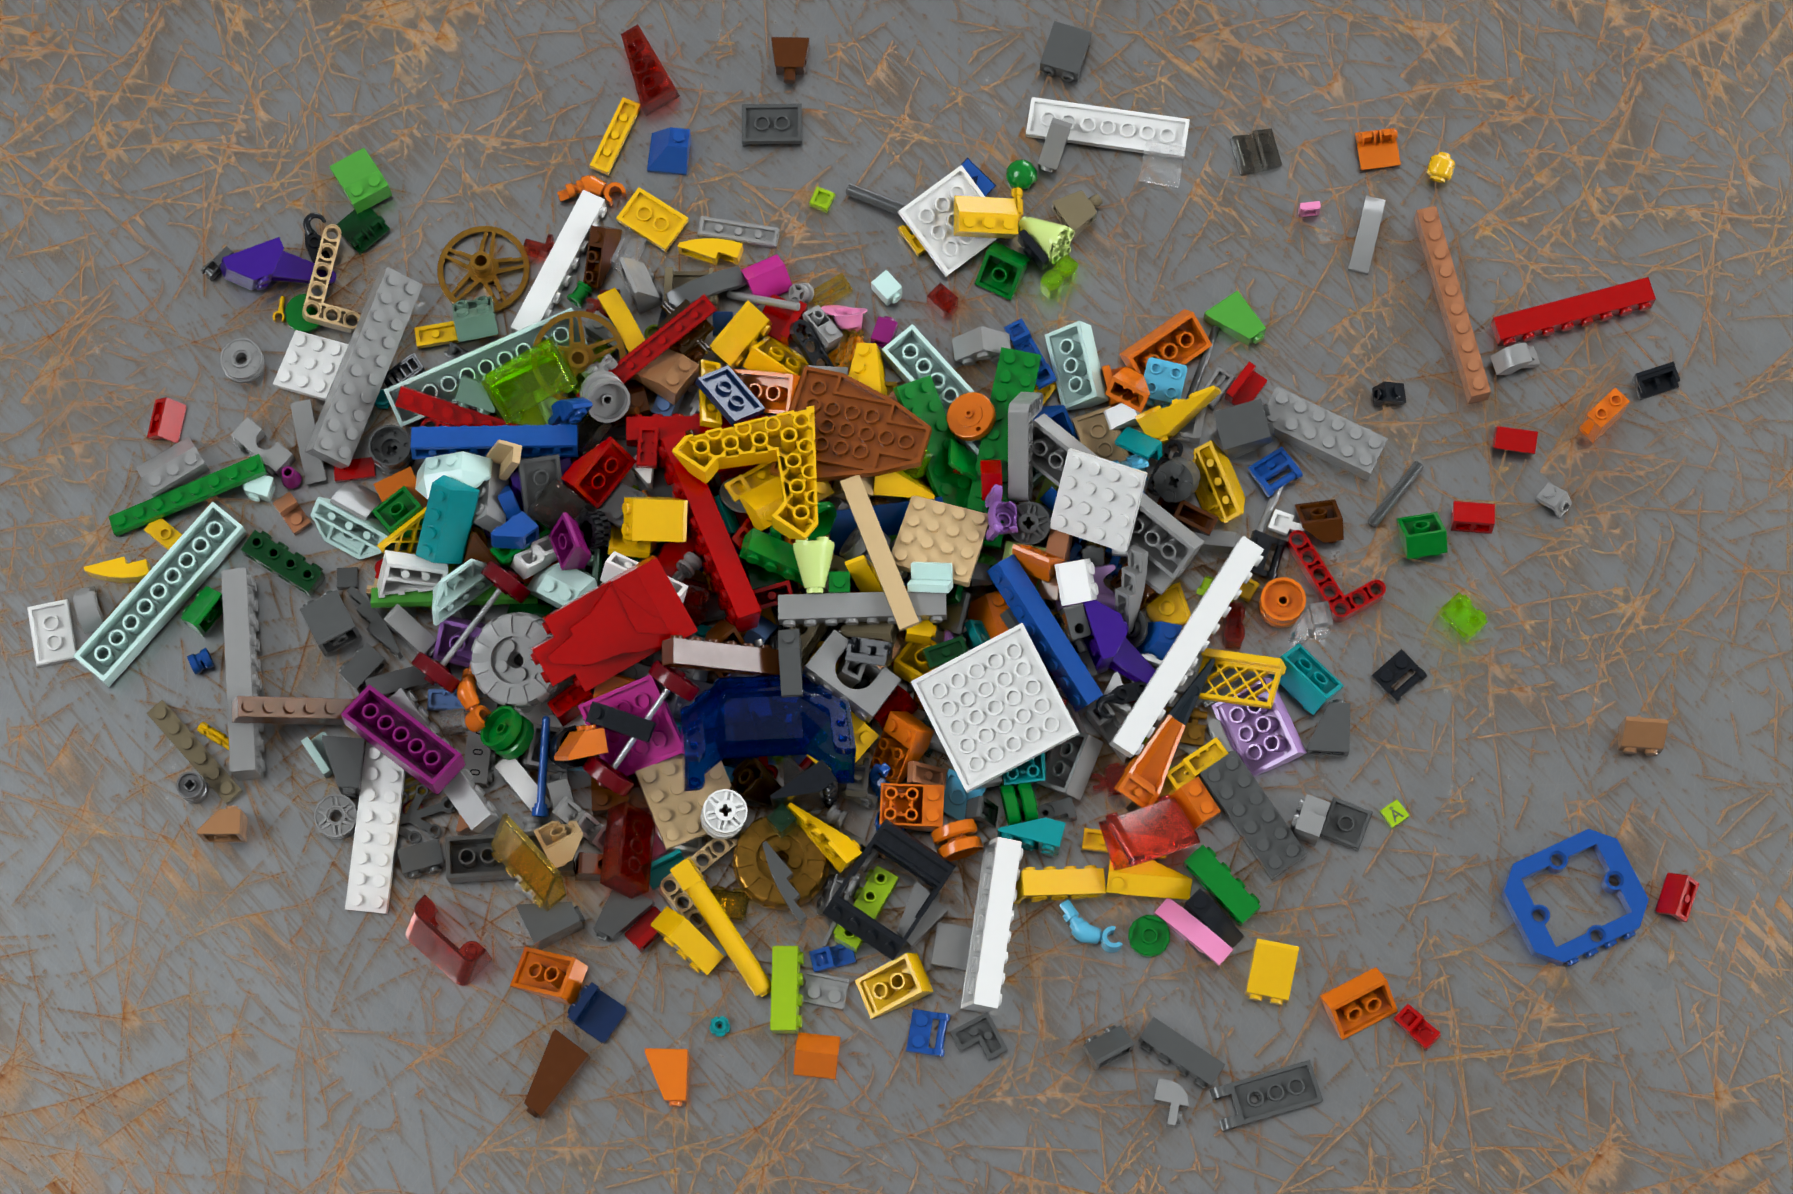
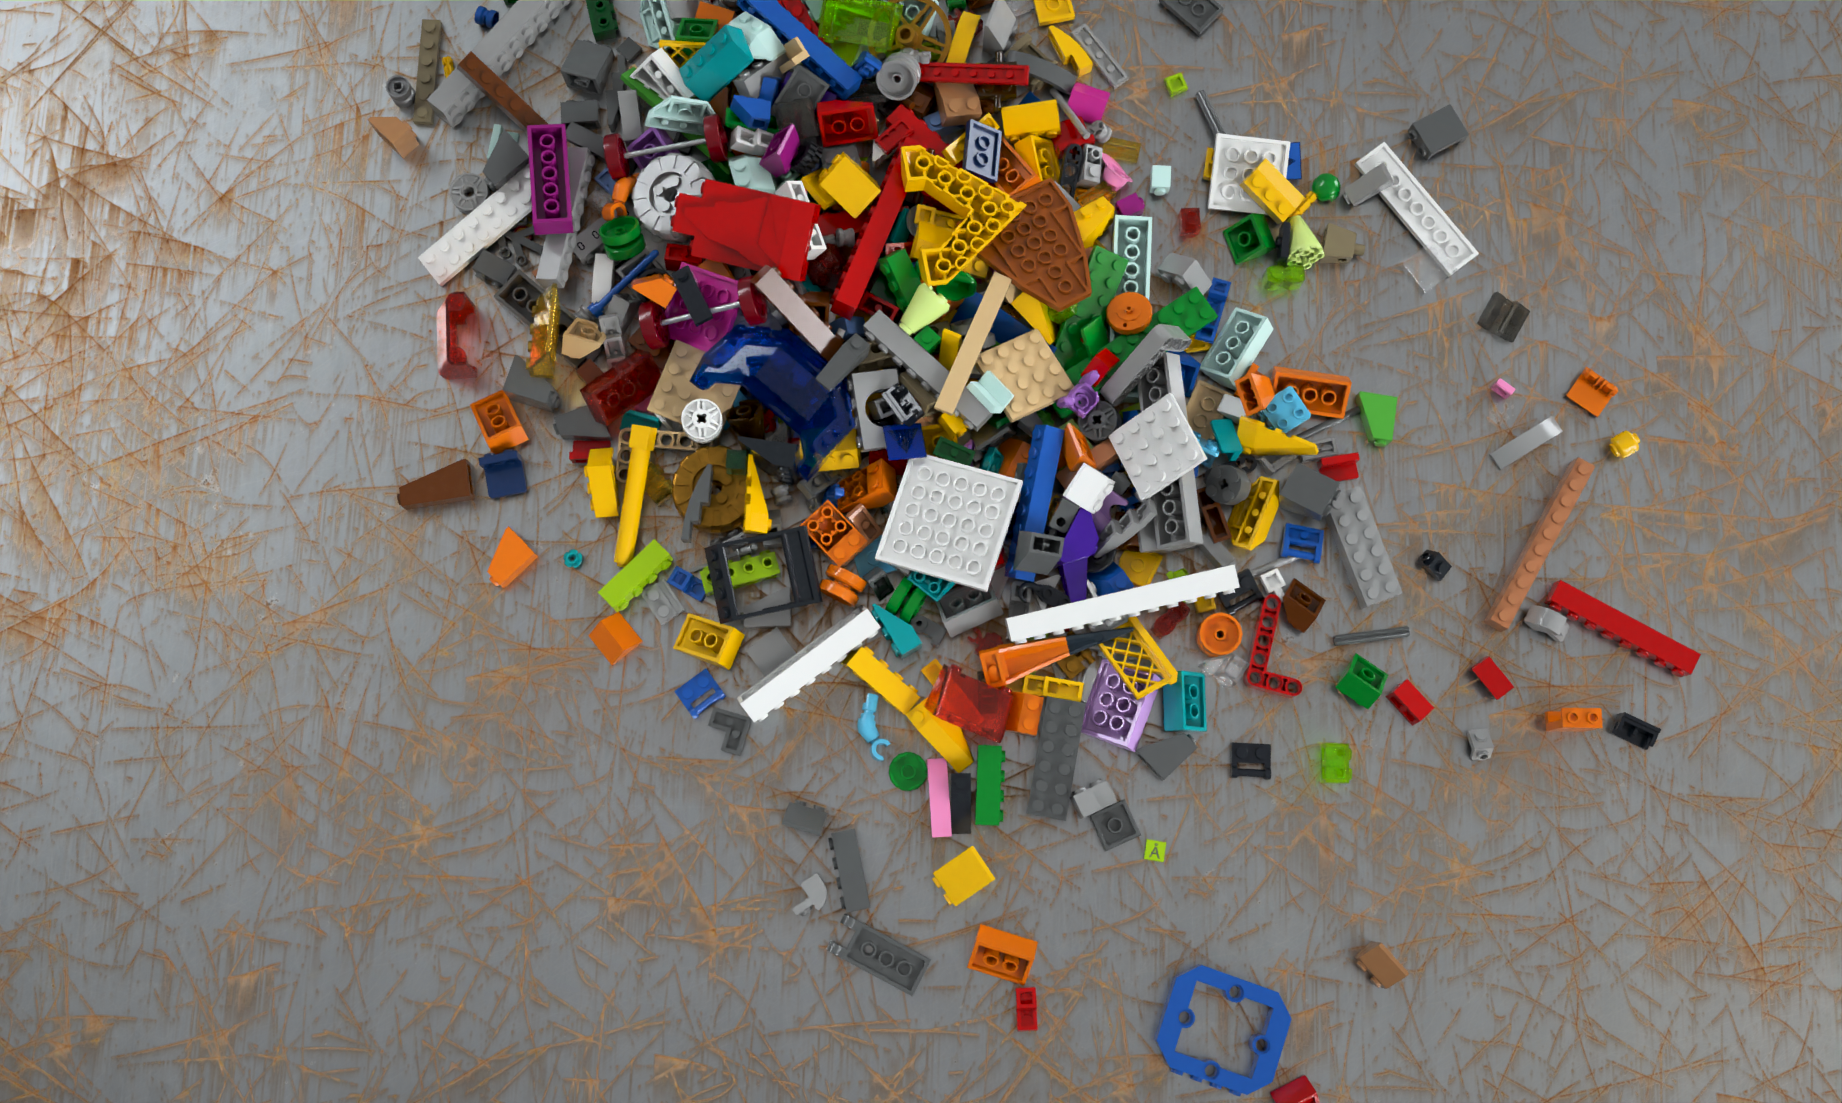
camera: 40 degrees right, 5 degrees up
none -> clear blue piece [883,423,927,461]
none -> dark grey slope [1013,530,1065,575]

